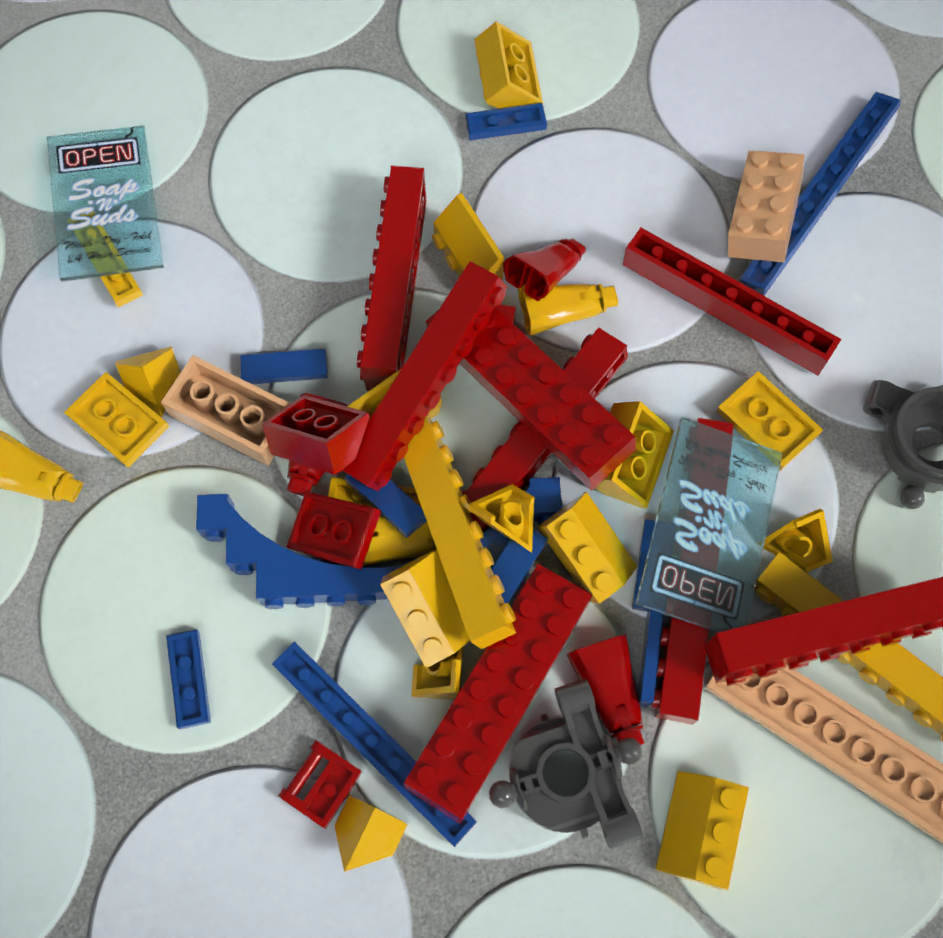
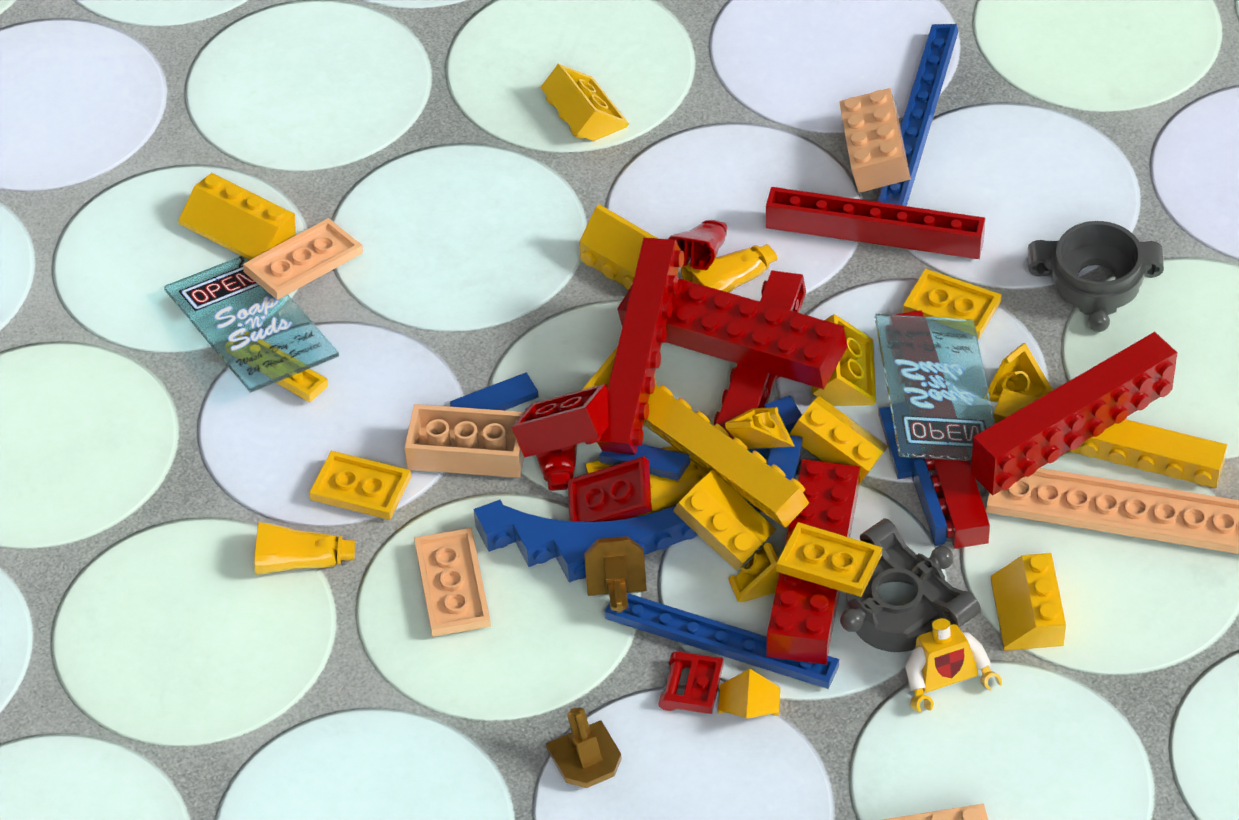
camera: 20 degrees left, 20 degrees down
yellow slope [115,346,181,417] -> none
blue tile [166,629,211,730] -> none
red brick [357,165,427,391] -> none
blue tile [465,103,547,141] -> none
red piece [566,634,645,745] -> none
none -> yellow slope [178,172,296,260]
none -> light nougat plate [243,218,363,300]
none -> light nougat plate [414,528,491,637]
none -> pearl gold piece [546,707,622,788]
none -> pearl gold piece [584,536,647,613]
none -> yellow plate [776,522,882,597]
none -> torso [906,618,1002,712]

